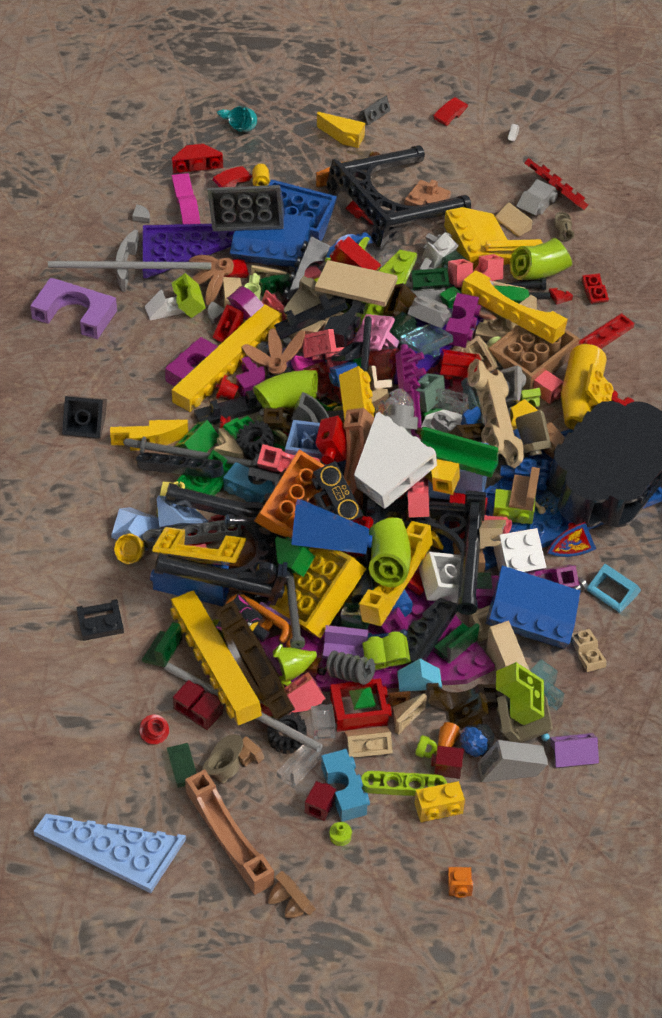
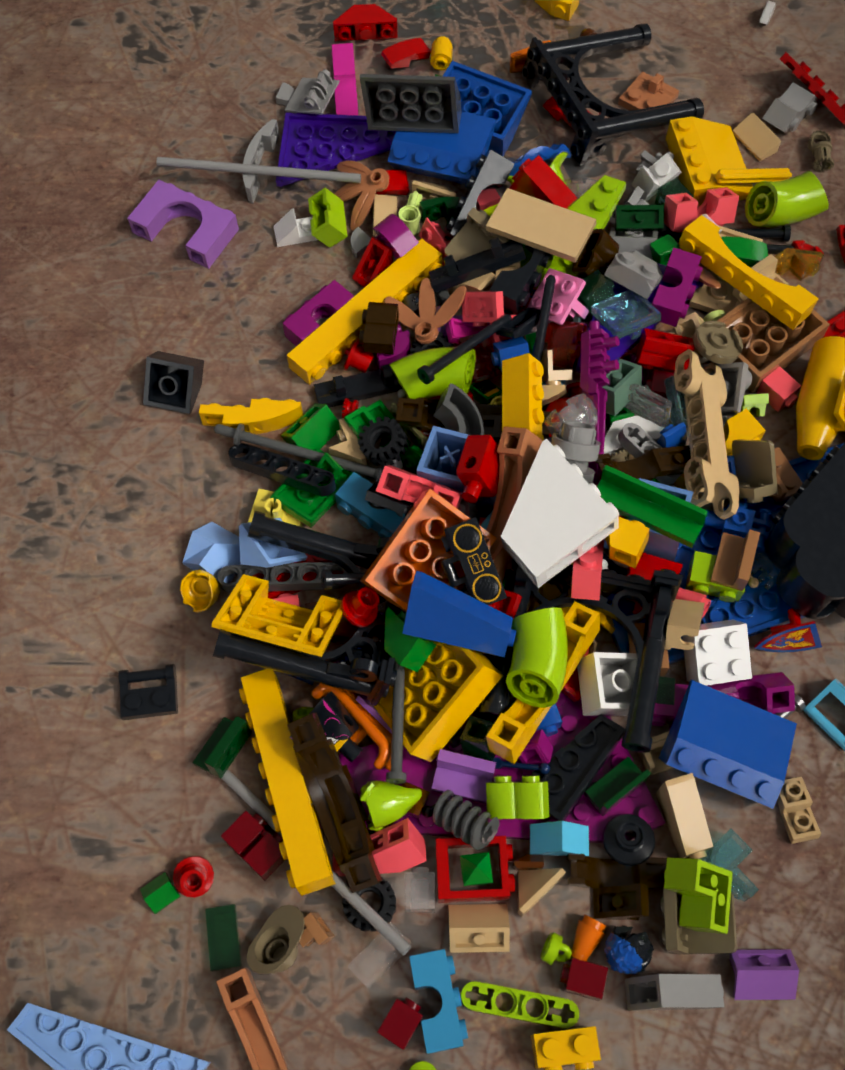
camera: 10 degrees right, 15 degrees up
none -> green slope [140,872,181,914]
none -> light grey hinge [285,69,340,115]
none -> red piece [341,587,379,627]
none -> dark brown brick [359,302,399,355]
none -> black bar [417,314,512,384]
none -> black piece [602,814,655,866]
none -> dark tan tile [693,320,743,365]
none -> clear yellow slope [774,248,824,281]

